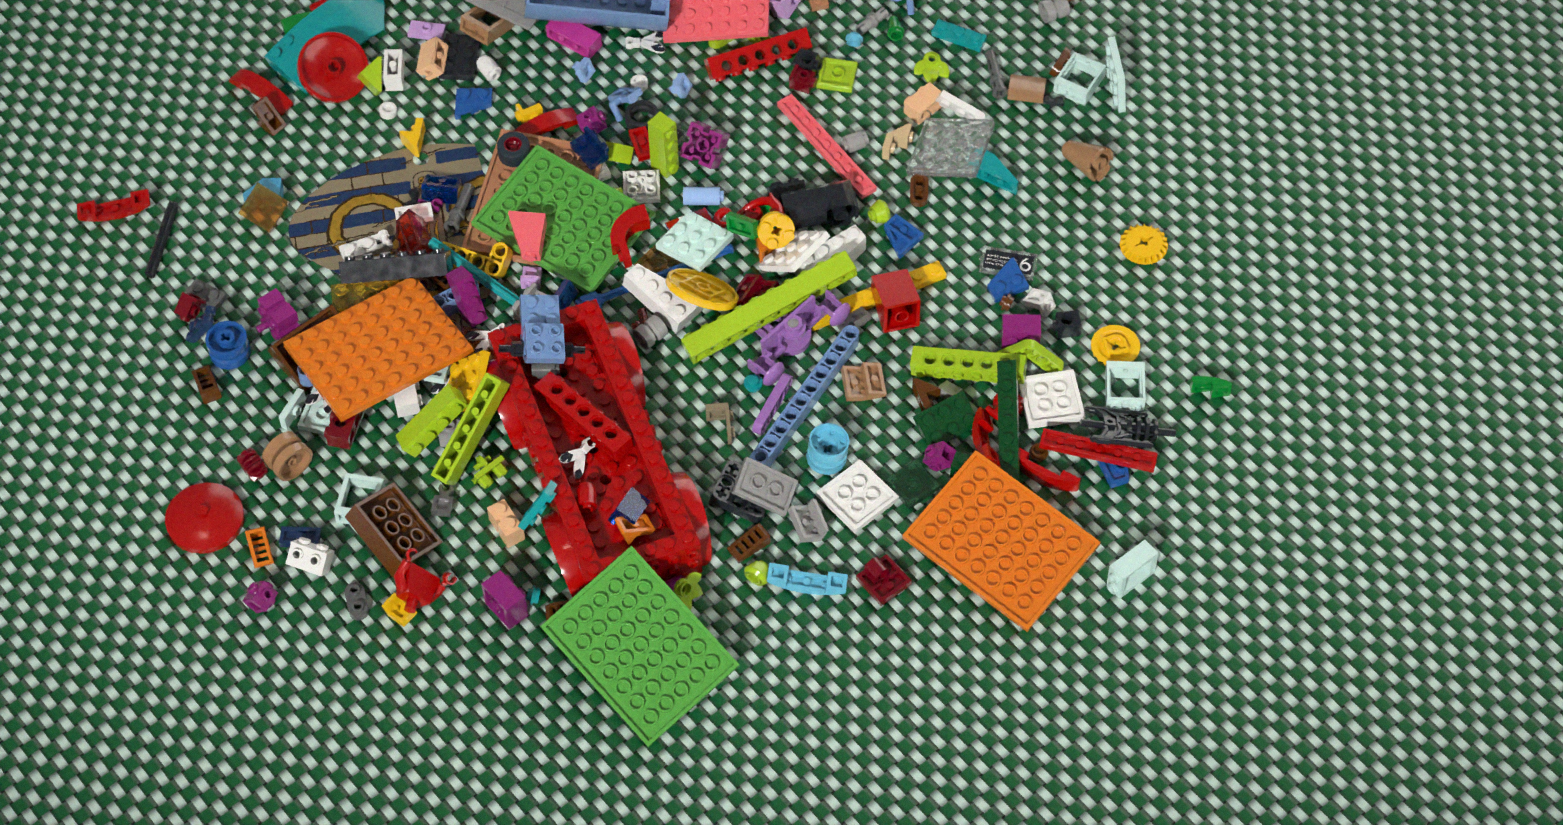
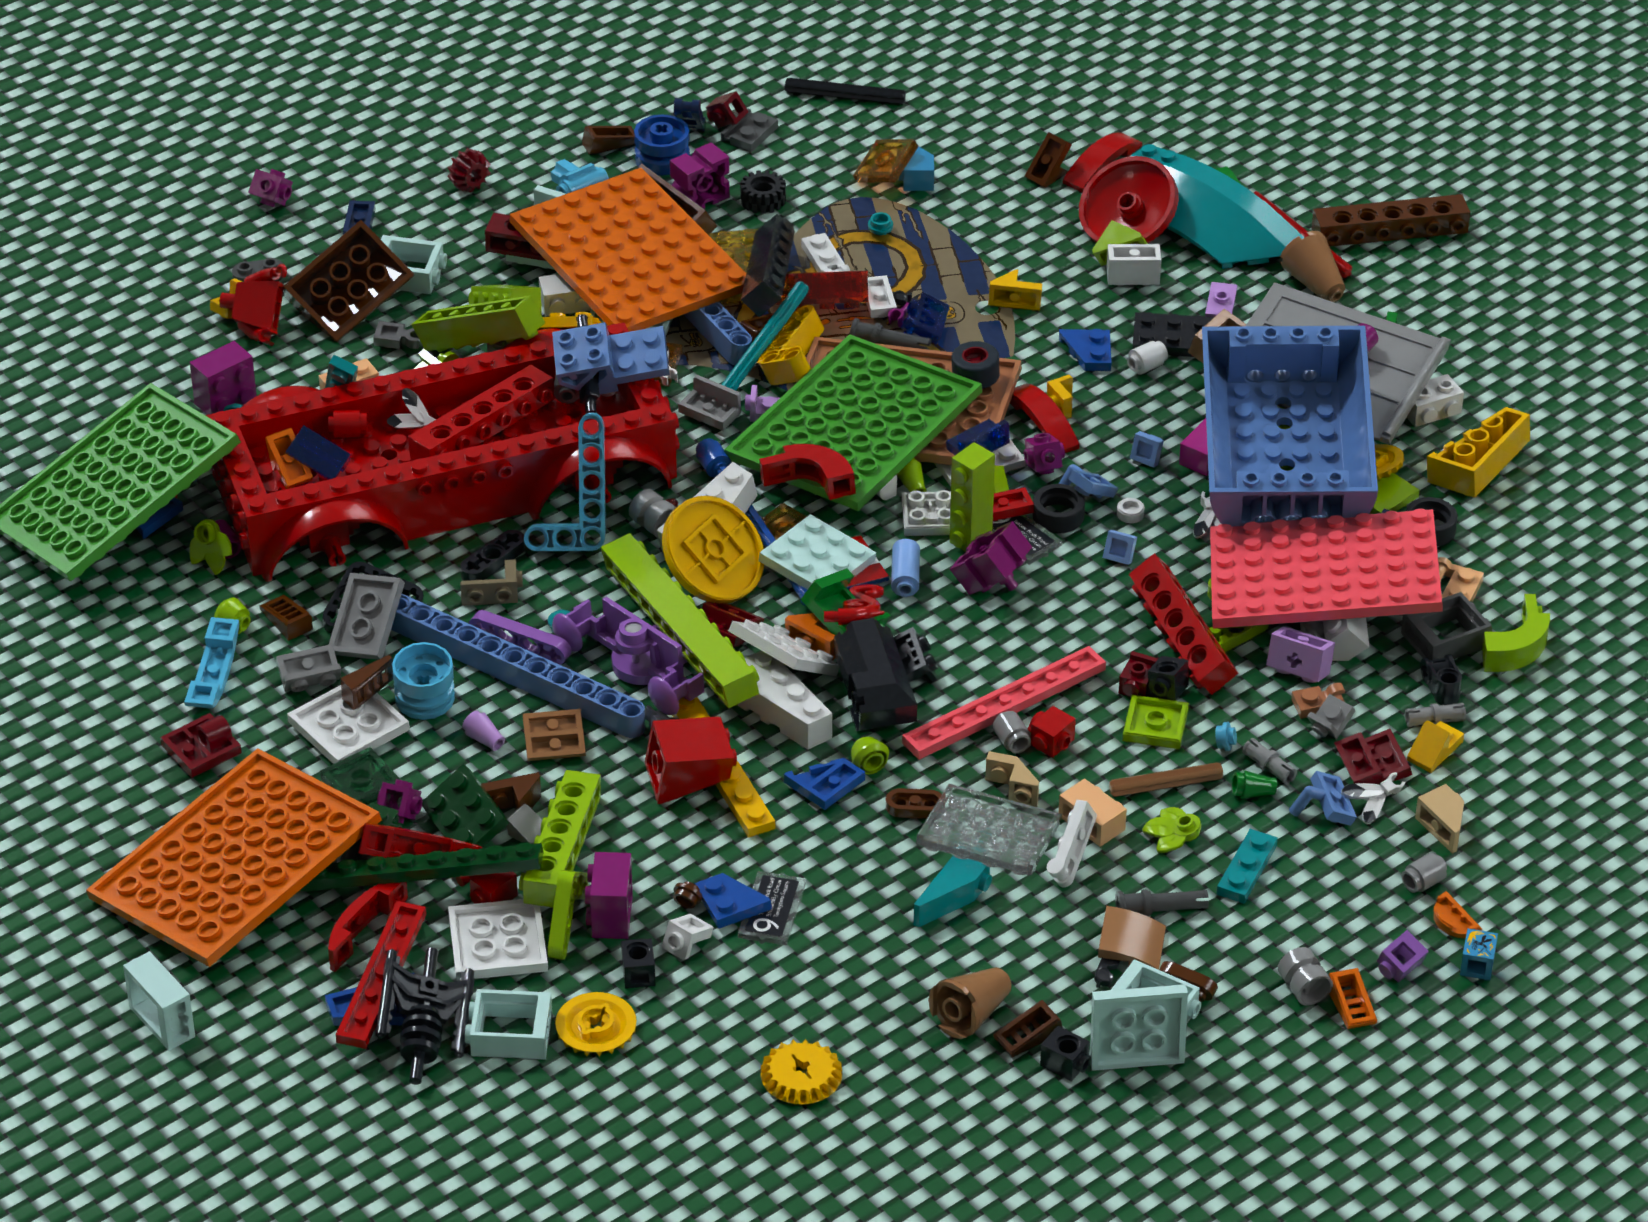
camera: 90 degrees right, 15 degrees down
red slope [76,189,150,222] -> none
red dish [165,483,244,554] -> none
orange slope [245,526,274,569] -> none
medium nougat wheel [262,431,313,481] -> none
white brick [286,537,335,576] -> none
white tile [379,102,397,120] -> none
light nougat brick [416,36,448,81] -> none
magenta brick [446,265,488,328] -> none
coral slope [508,211,547,262] -> none
blue plate [554,279,578,310] -> none
yellow plate [757,211,795,249] -> none
green slope [1190,376,1232,398] -> none
none -> reddish brown slope [340,655,393,710]
none -> black beam [460,530,525,581]
none -> lavender cone [462,711,505,751]
none -> medium azure beam [524,412,606,551]
none -> medium azure piece [551,159,609,194]
none -> black tyre [740,170,786,214]
none -> teal plate [868,212,893,235]
none -> reddish brown slope [993,1000,1063,1058]
none -> red brick [1027,706,1076,758]
none -> black brick [1040,1026,1091,1082]
none -> medium nougat axle [1109,762,1223,797]

